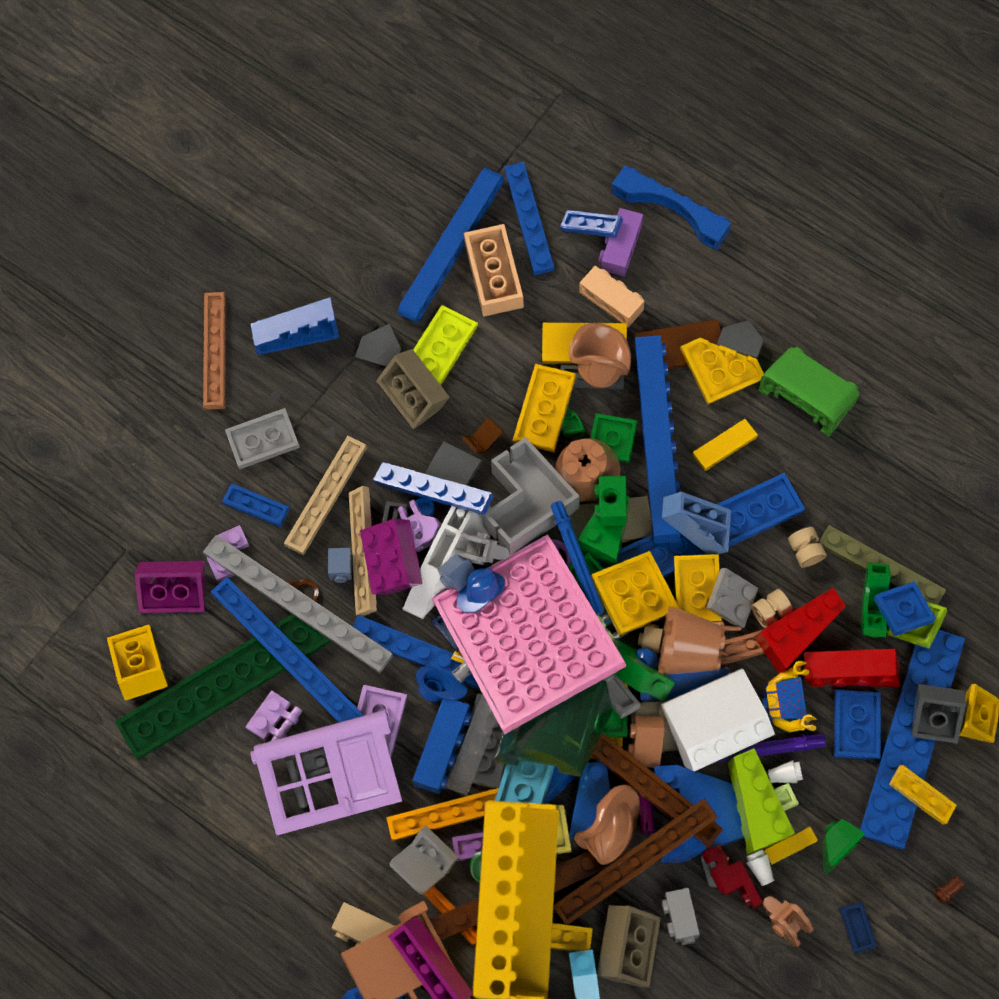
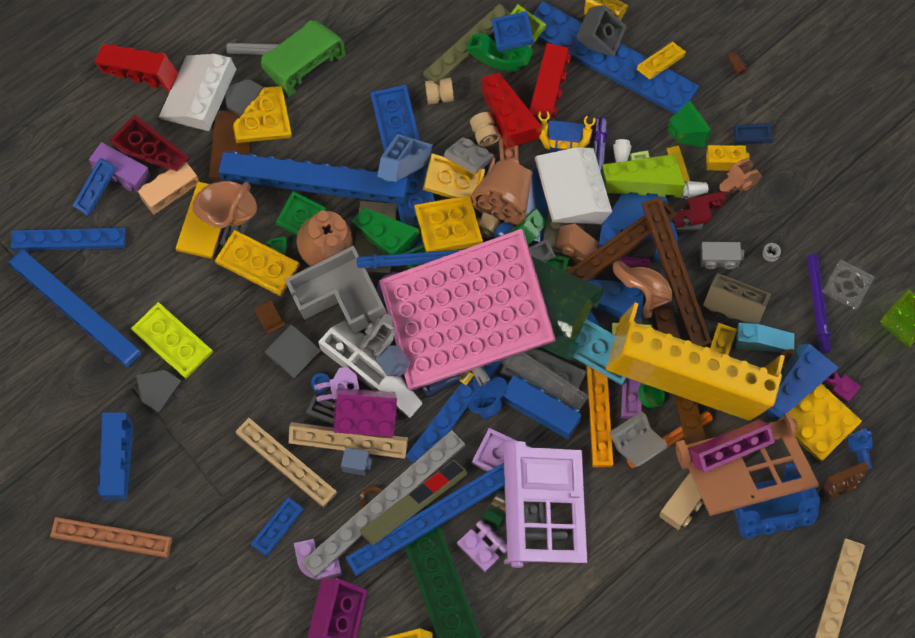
camera: 80 degrees left, 0 degrees up
light grey plate [225,408,300,470] -> none
plate [373,462,494,515] -> none
dark tan slope [376,349,450,429] -> none
blue piece [457,568,505,613] -> none
light nougat brick [464,224,524,317] -> none
green brick [595,476,627,526] -> none
blue arch [611,166,731,251] -> none
yellow tile [692,419,758,471] -> none
blue tile [834,689,881,760] -> none
none -> red wedge [95,44,178,92]
none -> dark red wedge [109,114,190,172]
none -> white slope [159,54,236,131]
none -> light grey axle [226,43,279,55]
none -> olive tile [360,460,467,545]
none -> dark green leg [483,489,506,530]
none -> yellow brick [706,145,749,171]
none -> light grey bush [762,243,781,262]

